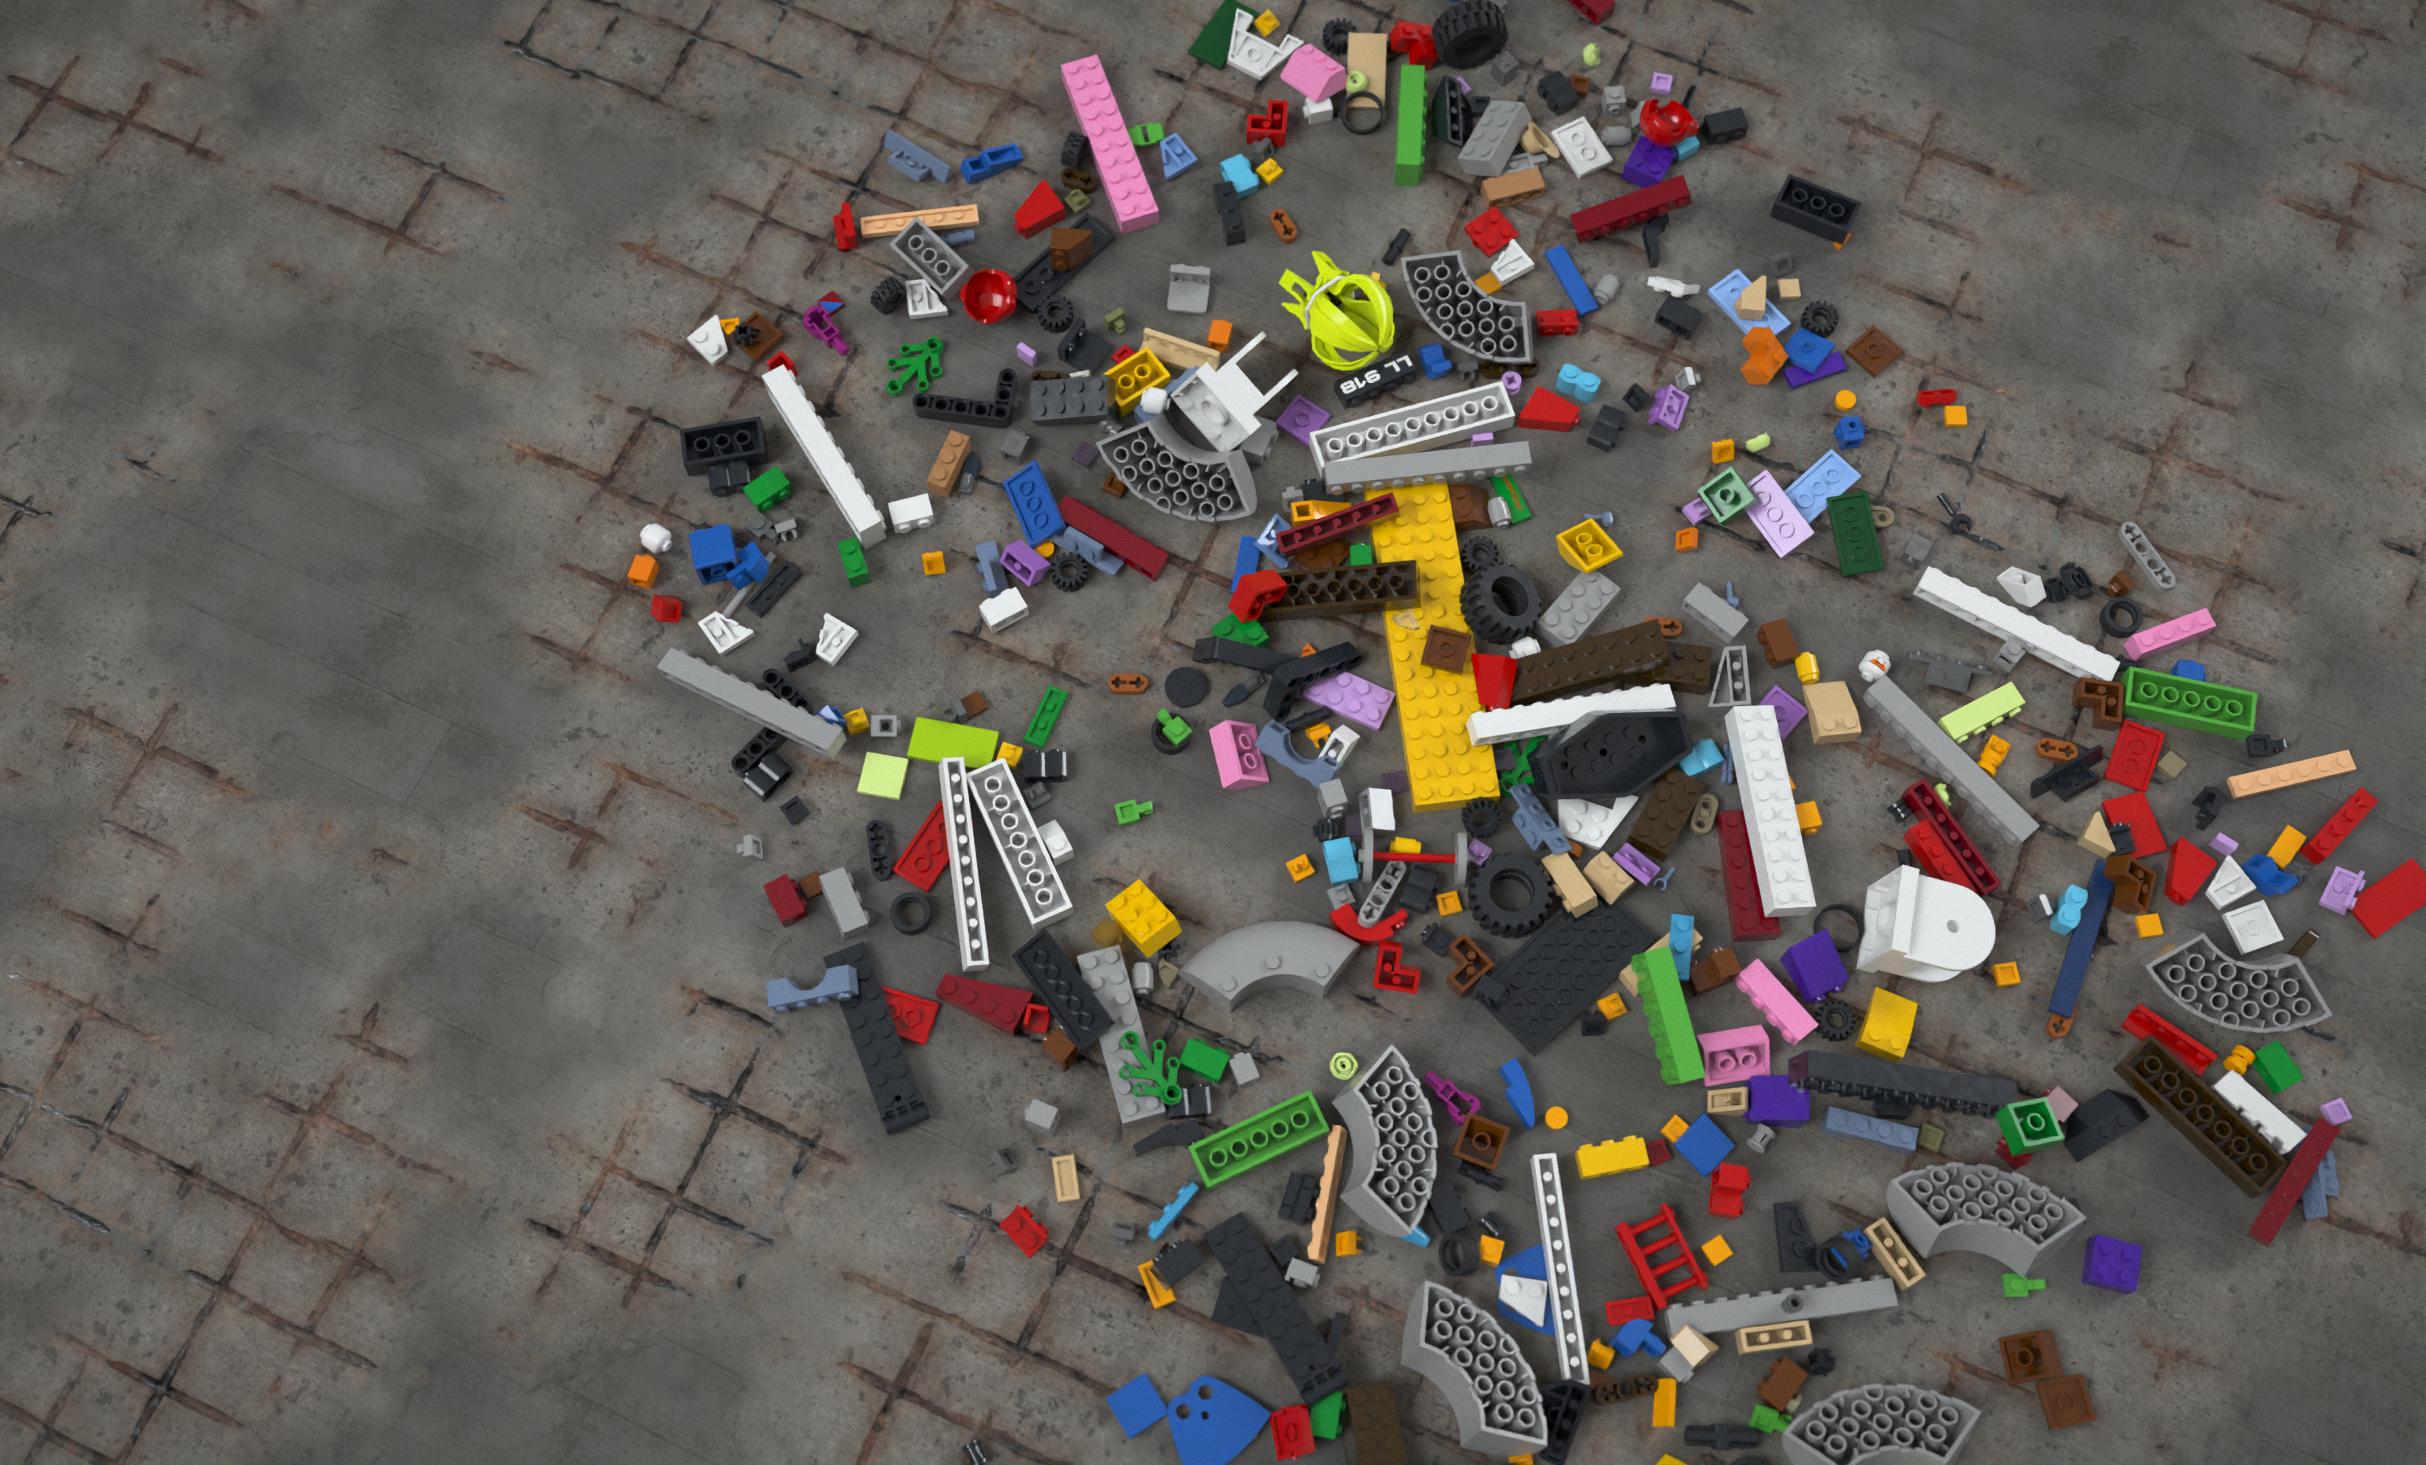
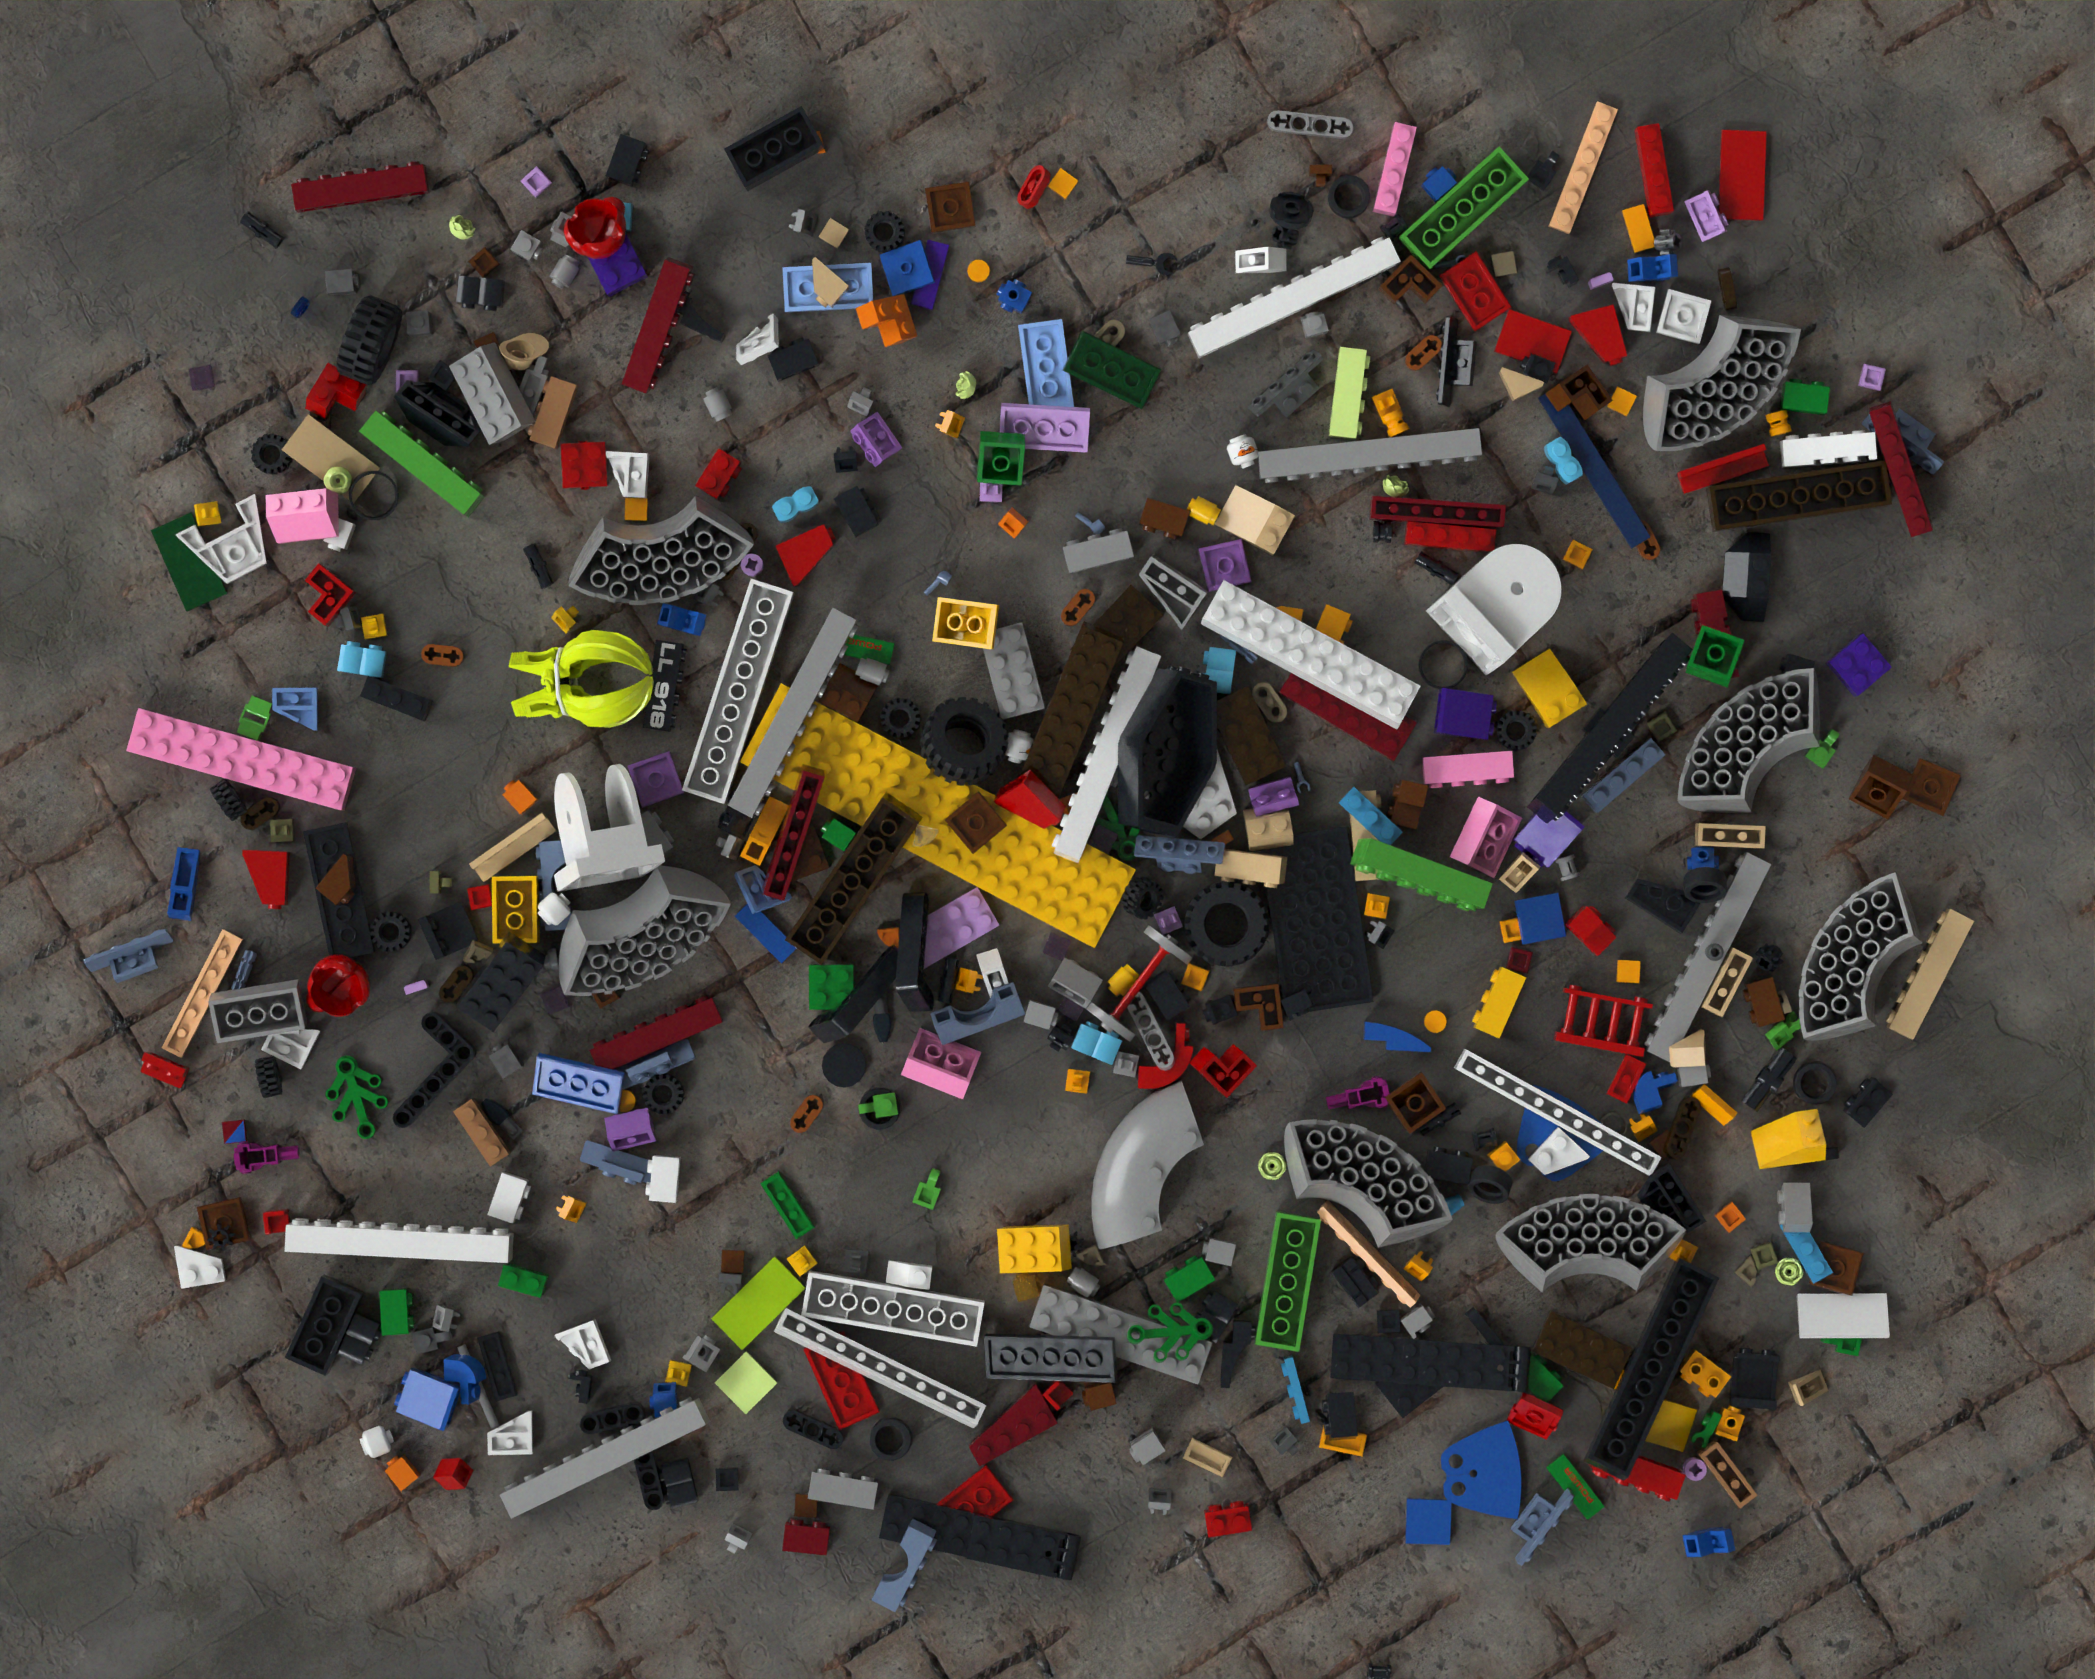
camera: 55 degrees left, 20 degrees up
black brick [1023,749,1067,784] -> none
light grey bracket [1167,264,1210,314] -> none
red brick [1228,569,1288,623] -> none
lavender tile [1470,432,1493,447] -> none
blue tile [1544,244,1598,317] -> none
white tile [1550,116,1613,179] -> none

